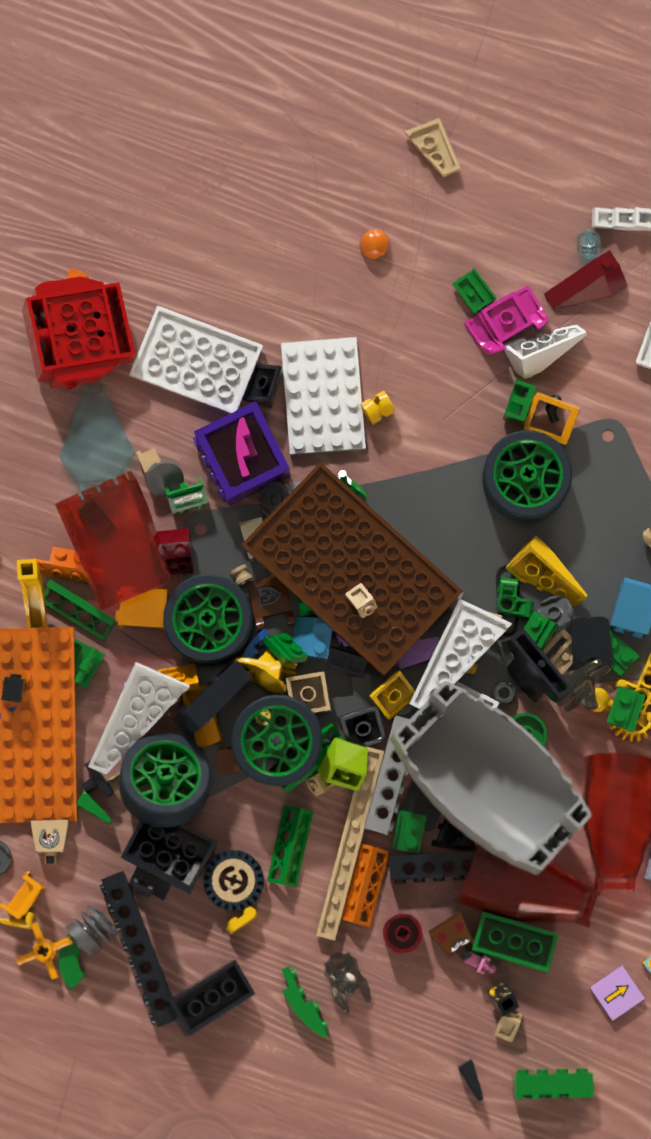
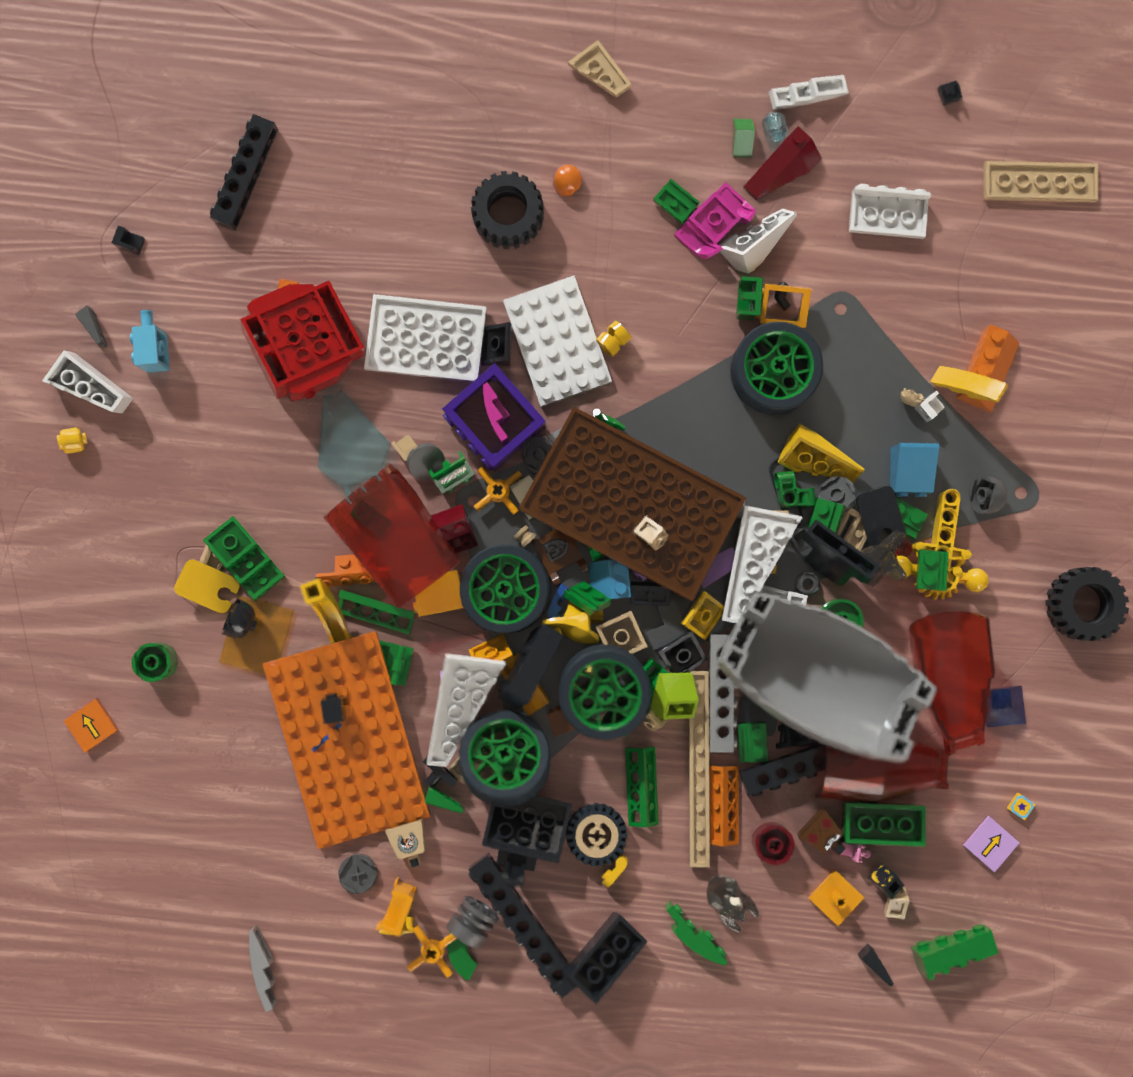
camera: 15 degrees left, 5 degrees up
none -> black brick [210,114,278,231]
none -> black tyre [471,171,544,249]
none -> light orange bar [474,466,523,515]
none -> green slope [733,119,755,157]
none -> light orange tile [808,869,864,926]
none -> clear red plate [893,539,913,557]

